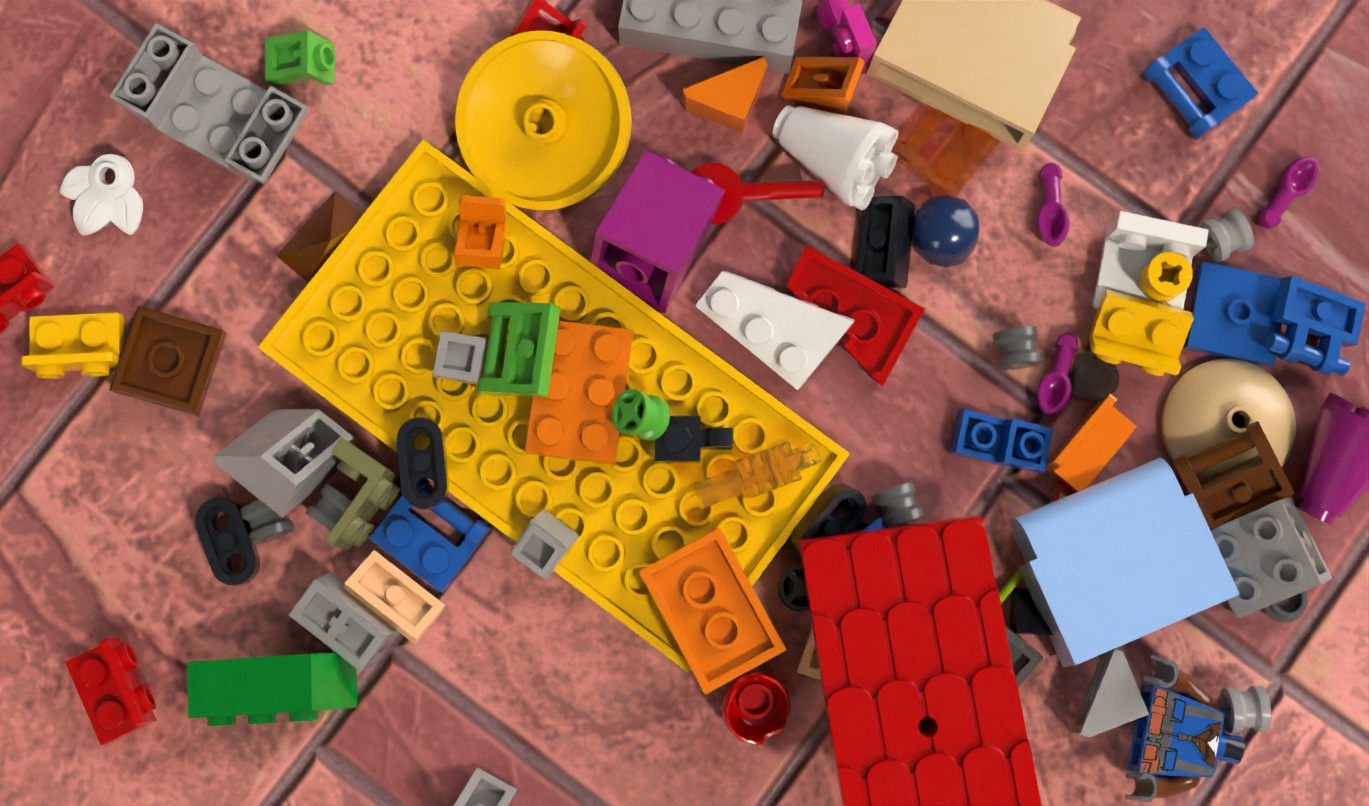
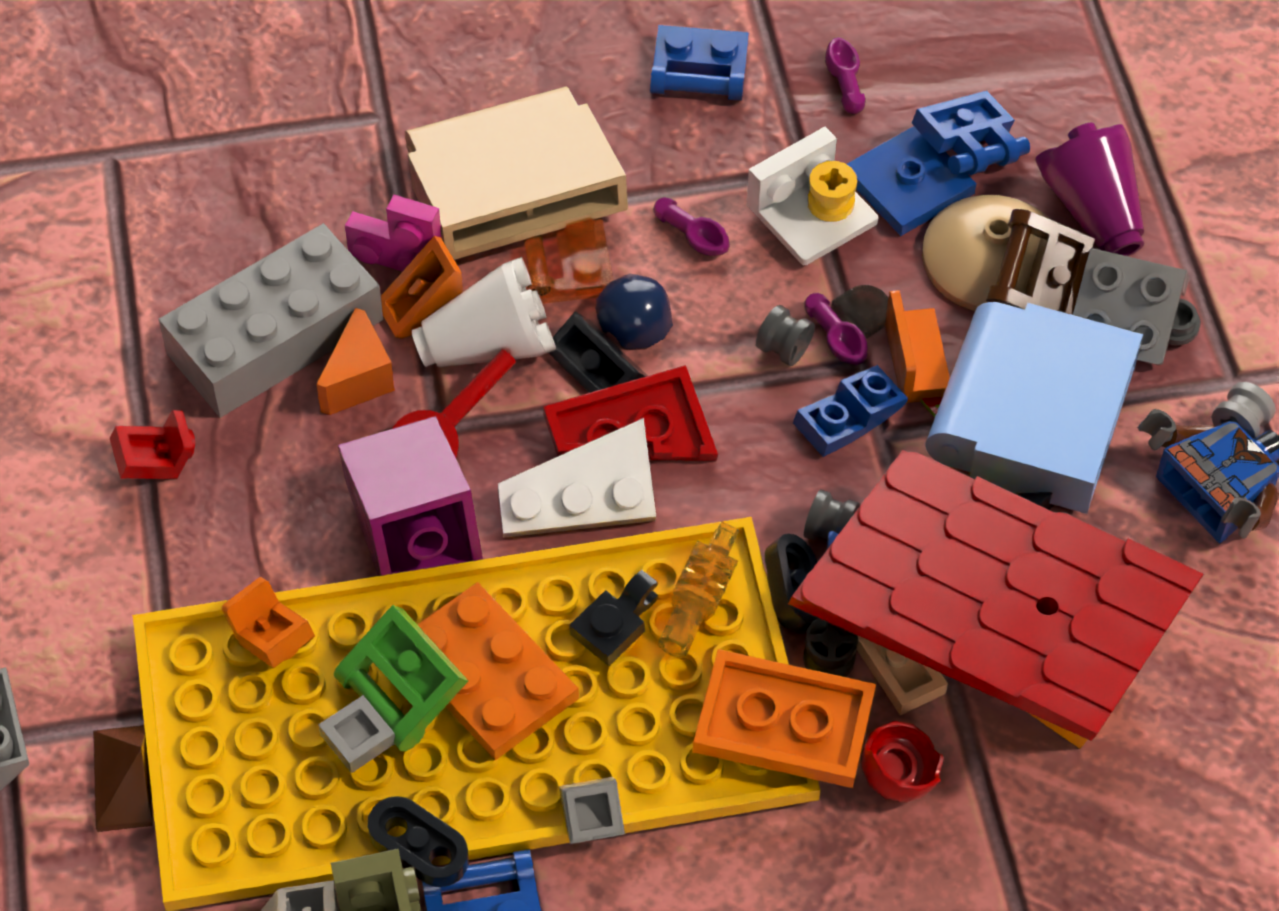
camera: 45 degrees left, 25 degrees down
yellow dish [455,31,632,210] -> none
bright green wheel [612,389,670,441] -> none
light grey slope [1070,649,1149,738] -> none
yellow bracket [1088,289,1194,376] -> none
light grey wheel [1199,209,1254,263] -> none

